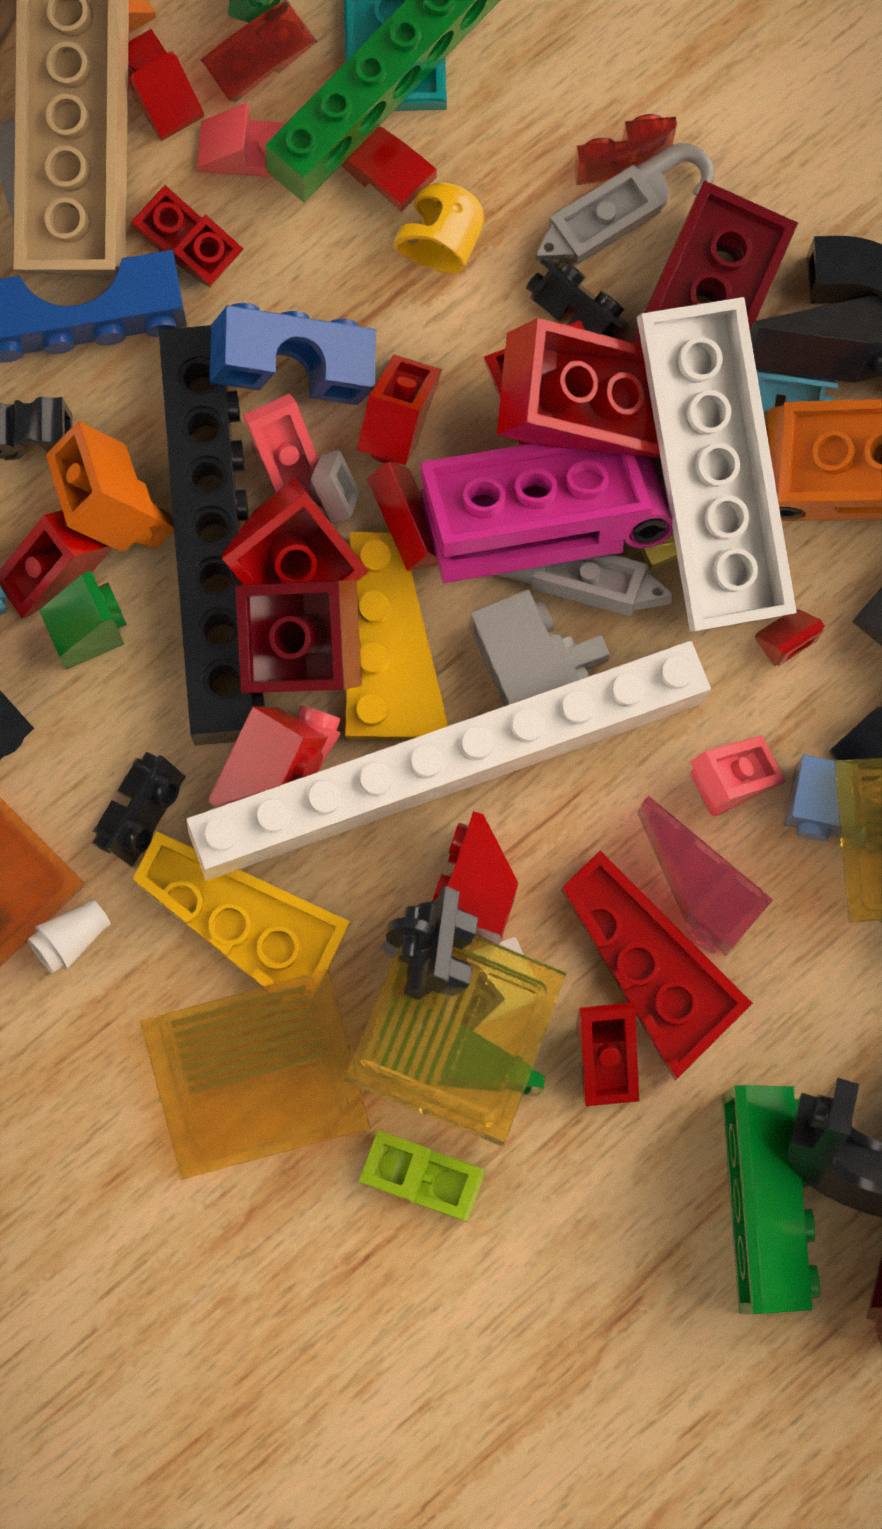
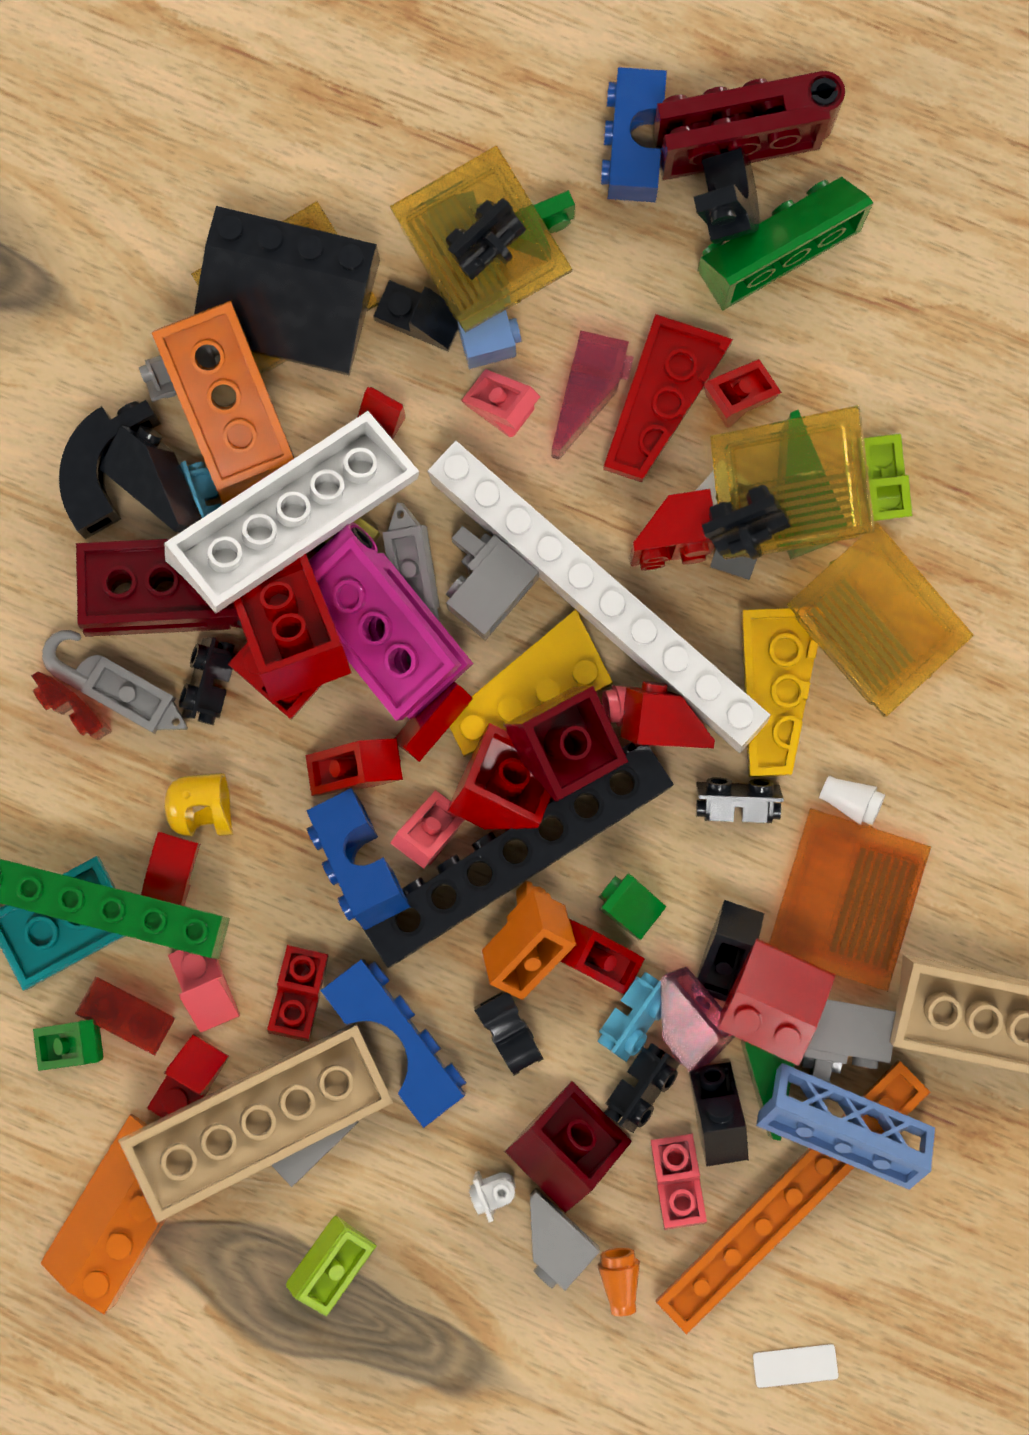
camera: 110 degrees left, 5 degrees up
light grey plate [310,449,360,524] -> none

